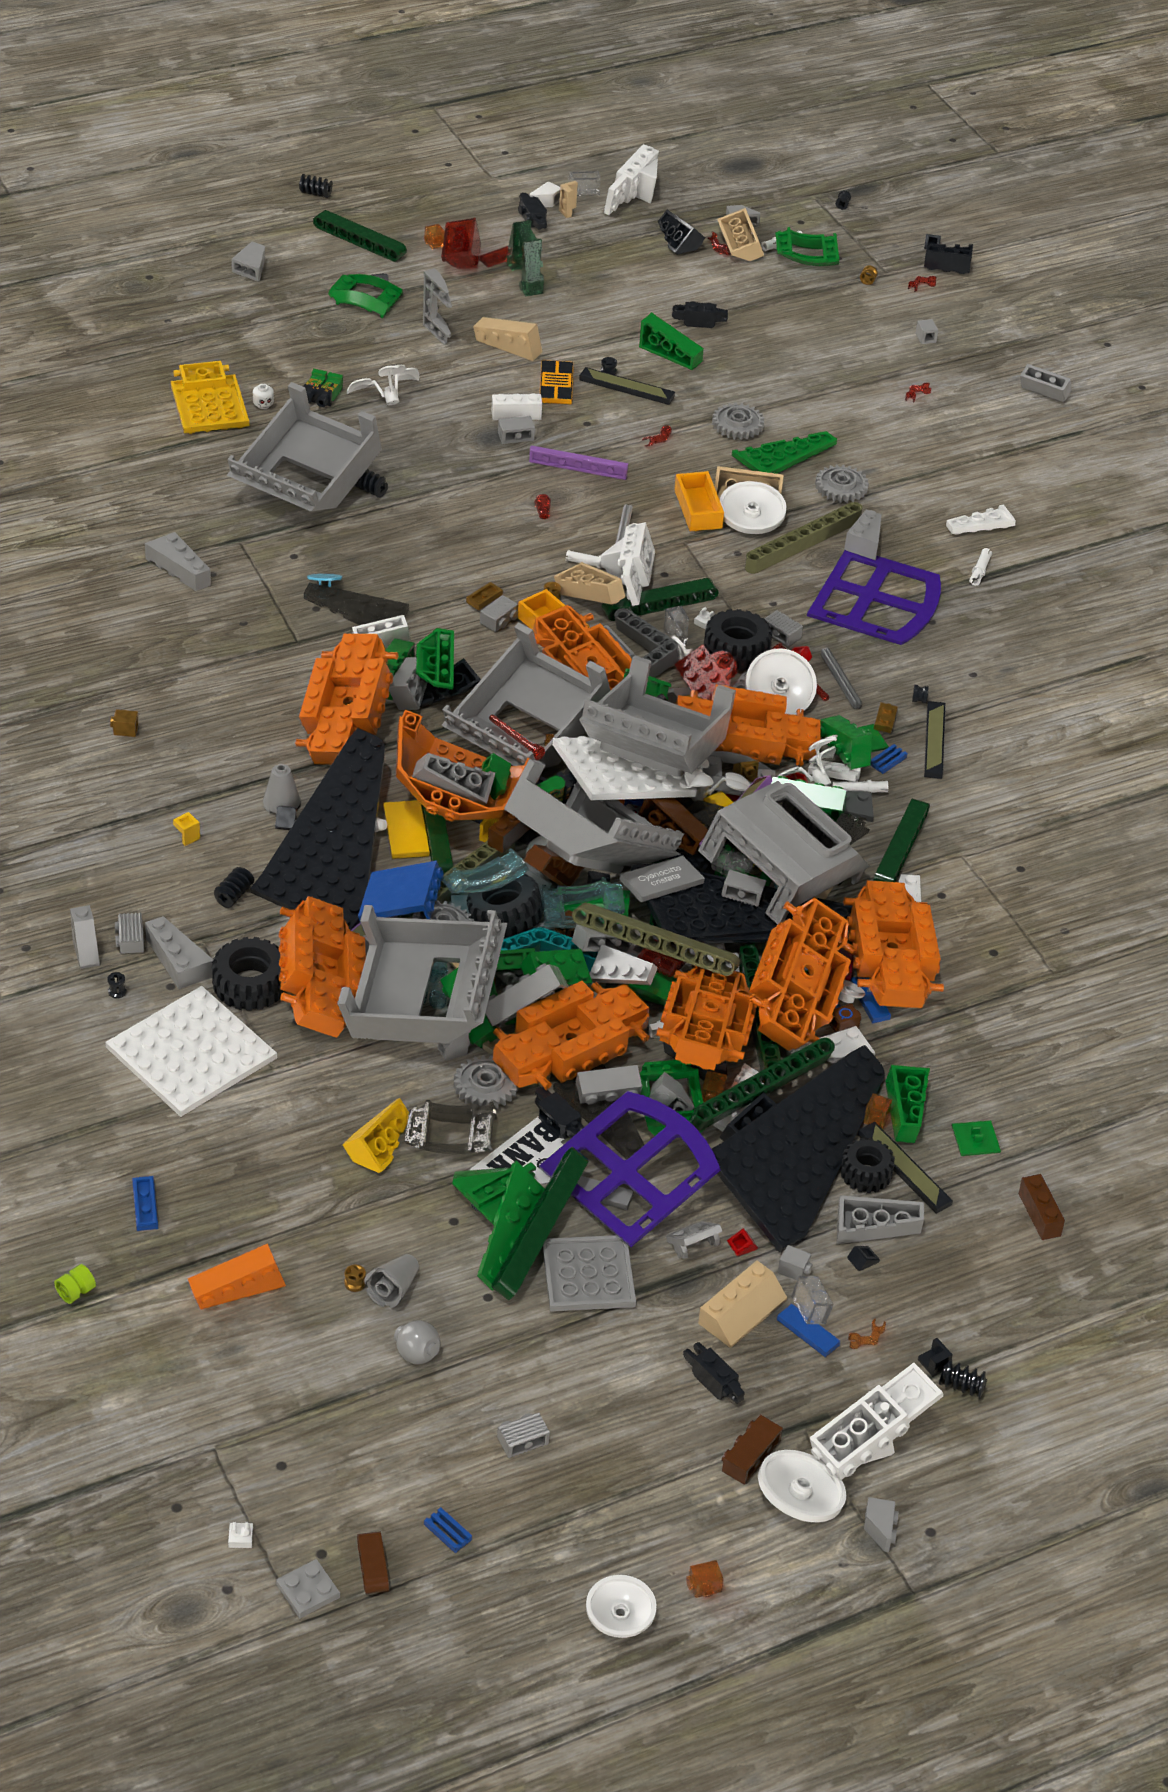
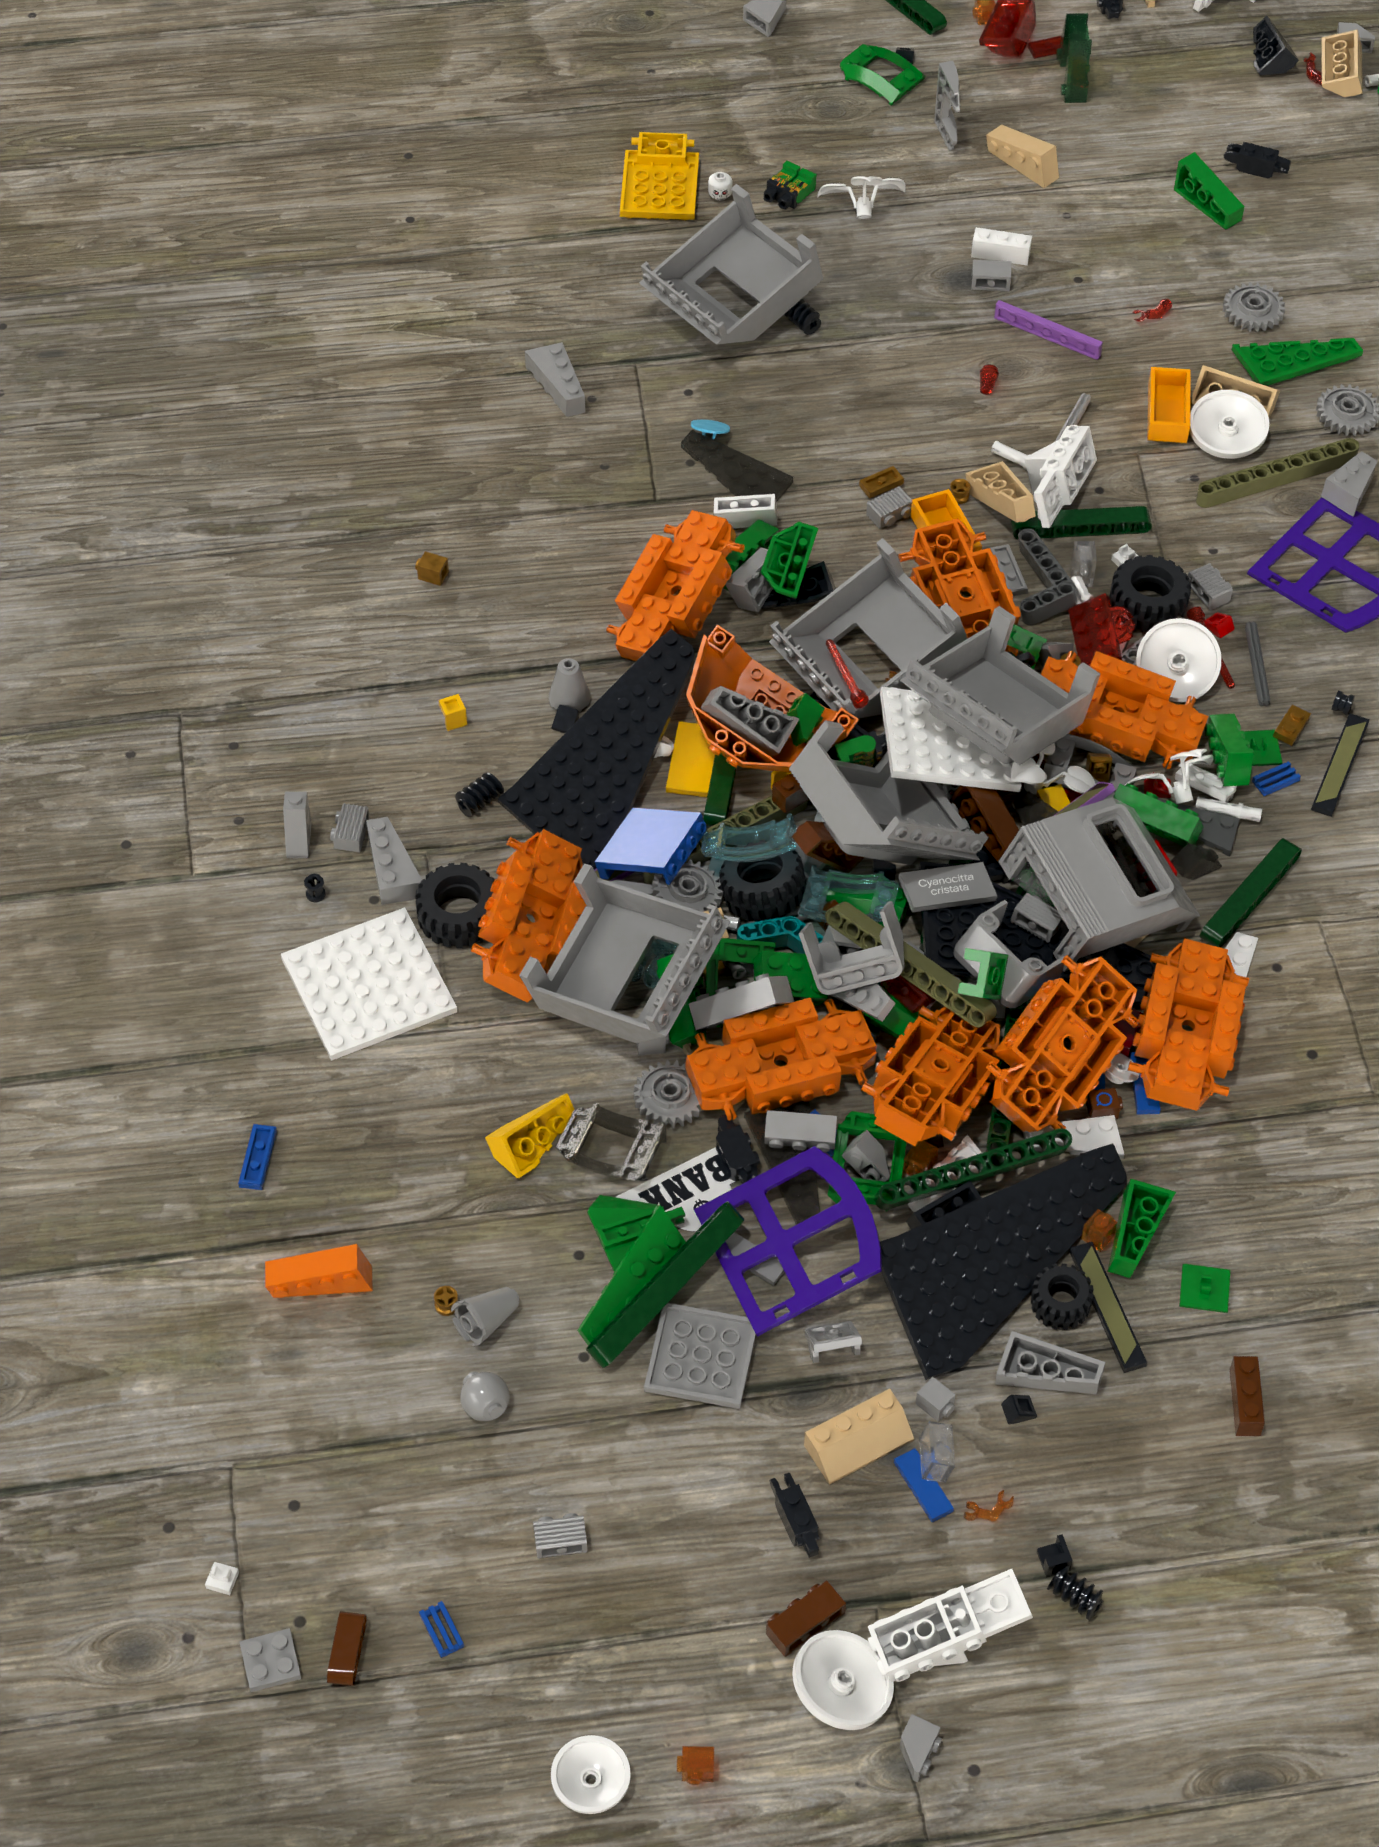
camera: 20 degrees right, 10 degrees up
lime wheel [54,1264,96,1304] -> none
black tile [540,360,573,404] -> none
tile [579,367,675,405] -> none
black wheel [601,357,617,375] -> none
red slope [727,1228,758,1257] -> none
none -> light grey windscreen [799,901,904,995]
none -> light grey windscreen [953,900,1064,1008]
none -> green panel [958,948,1008,1000]

